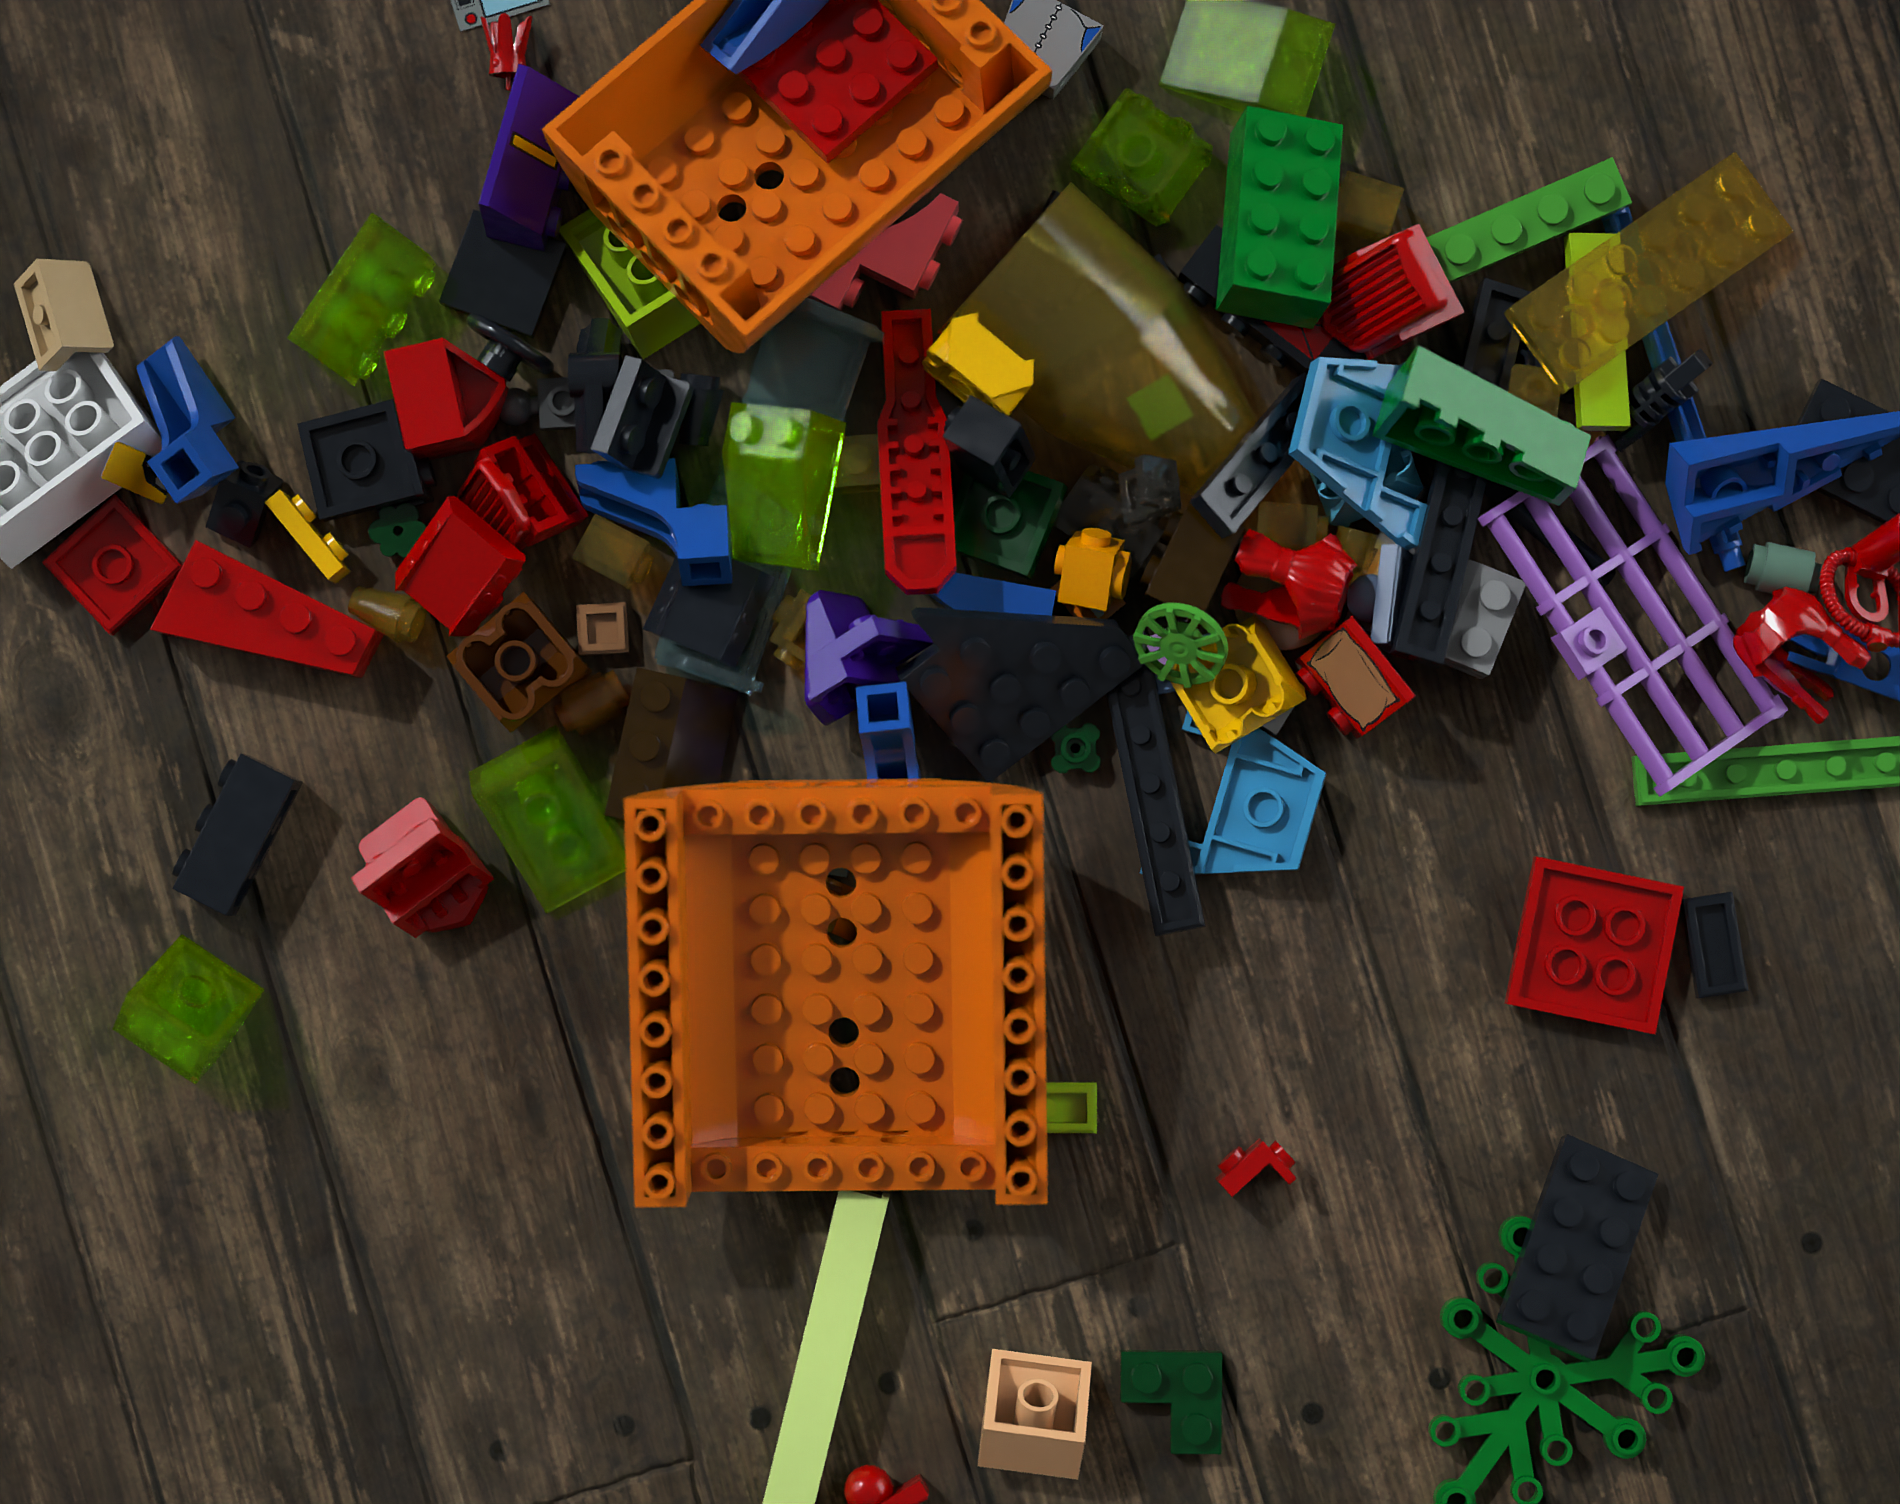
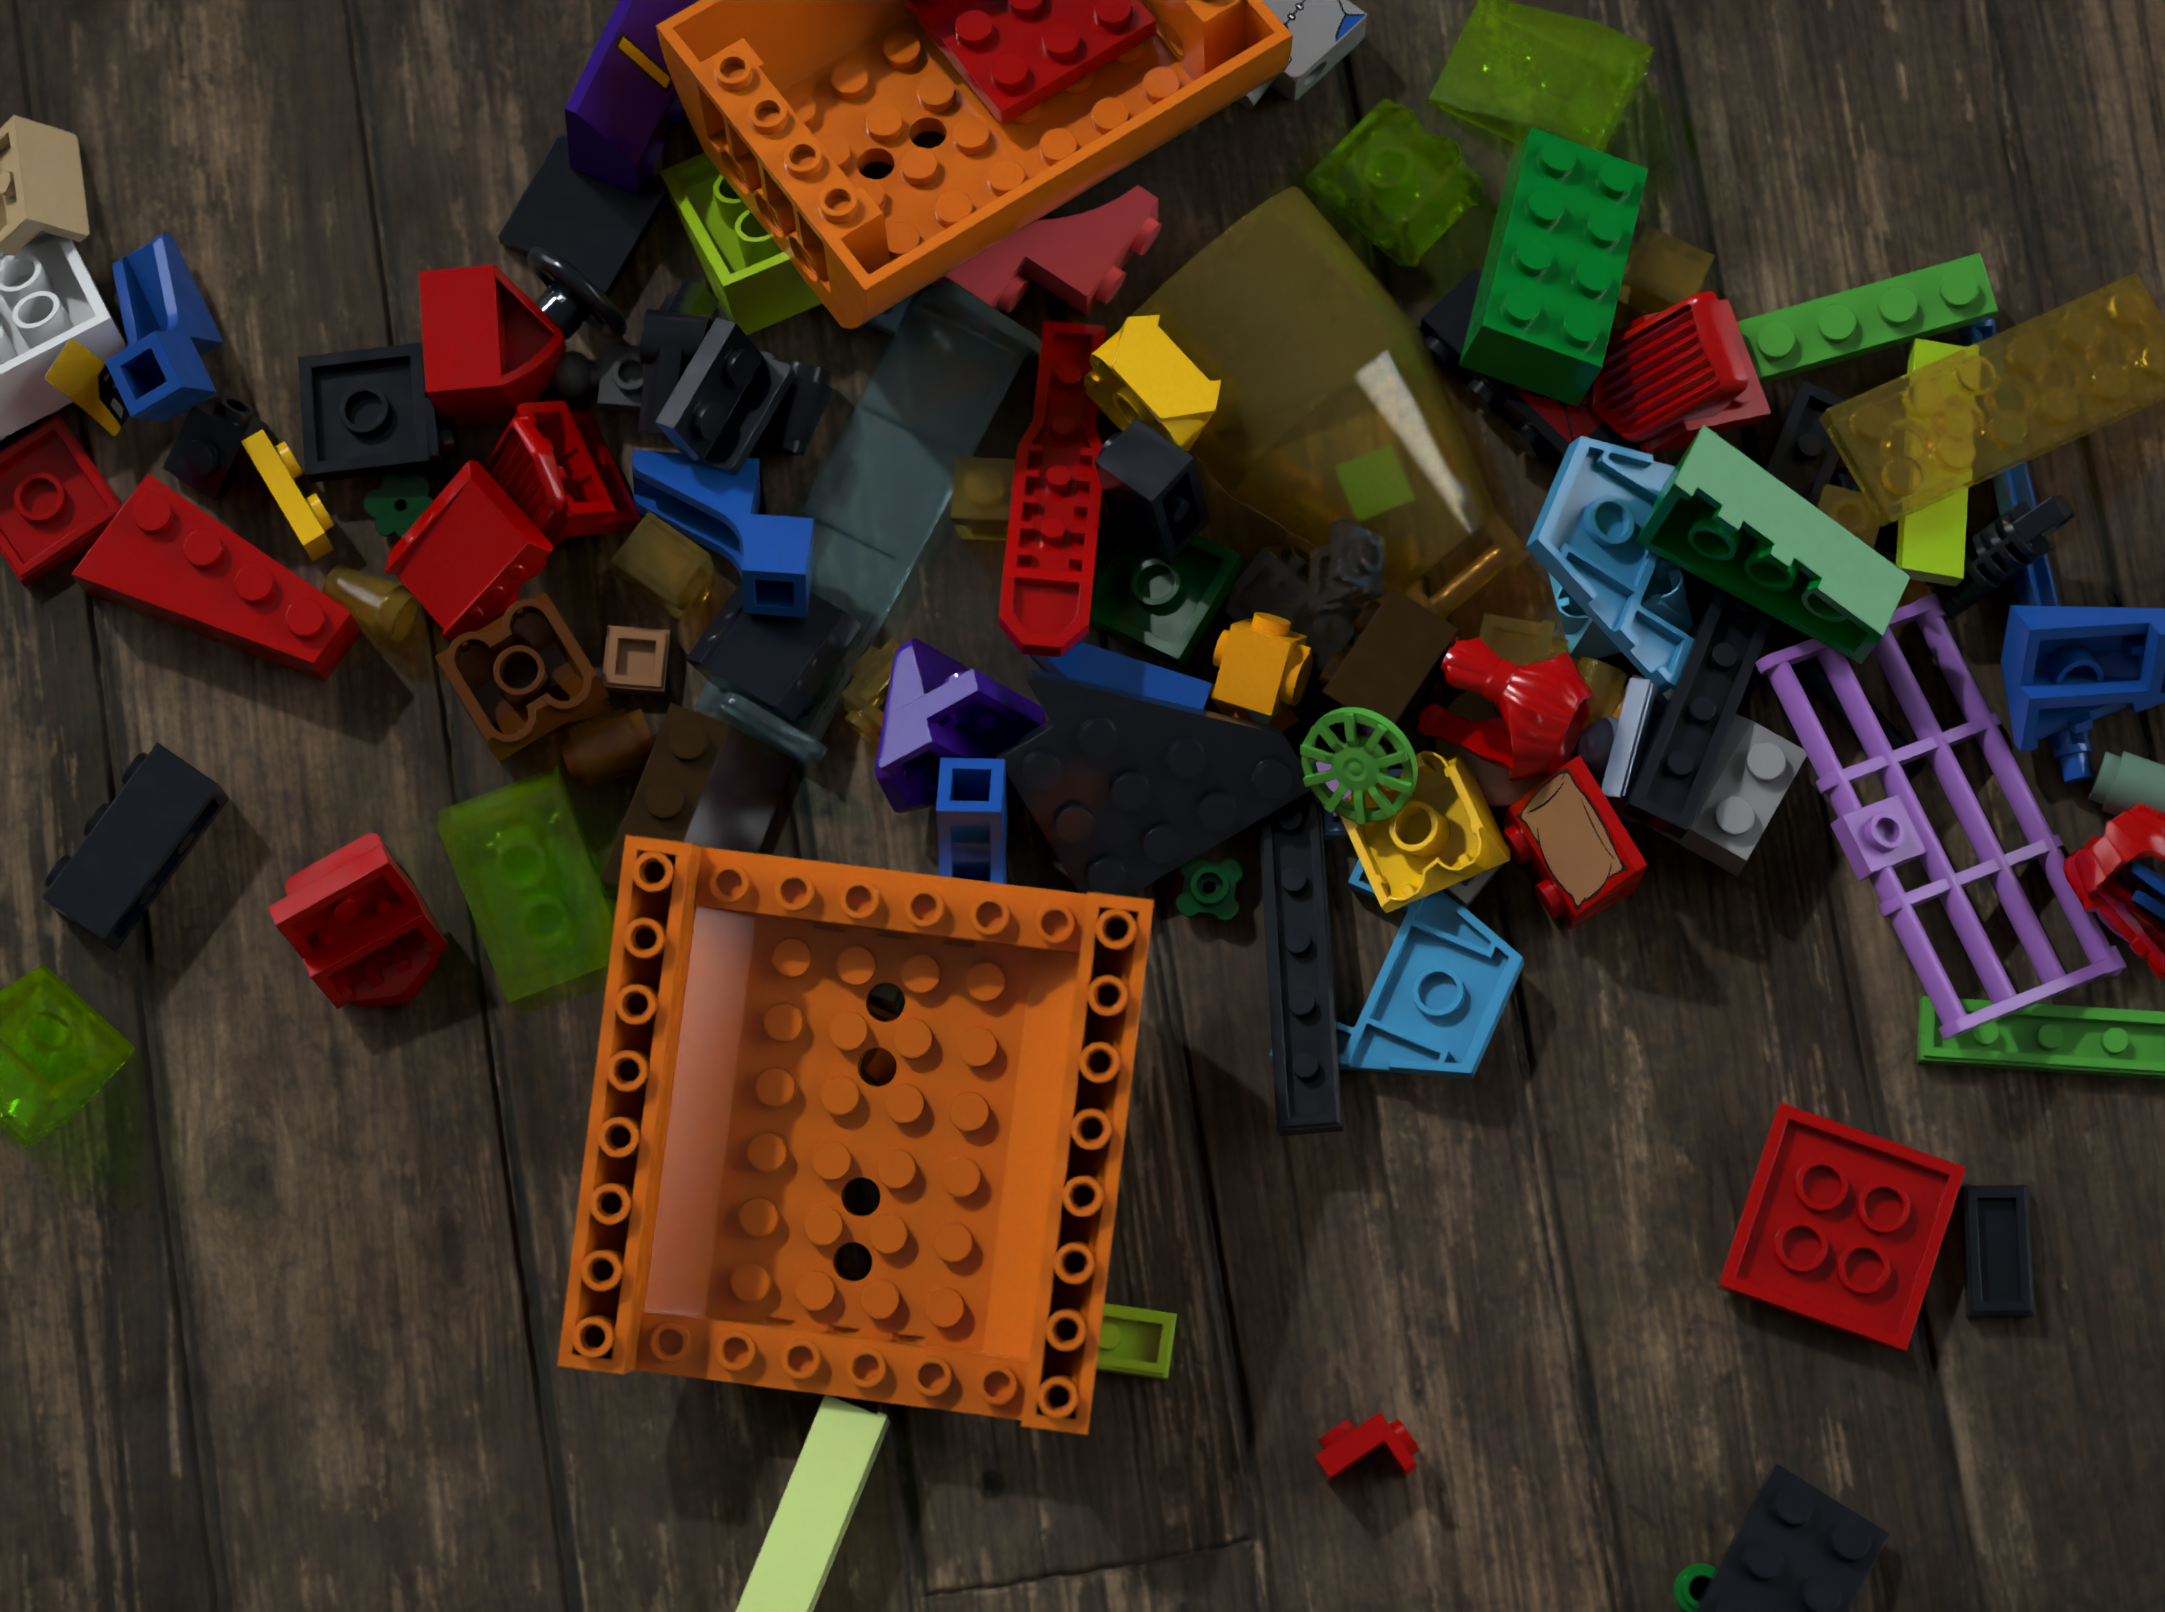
camera: 10 degrees right, 10 degrees down
clear neon green slope [287,212,436,386] -> none
clear neon green slope [722,402,846,571] -> none
black plate [1189,373,1307,539] -> none

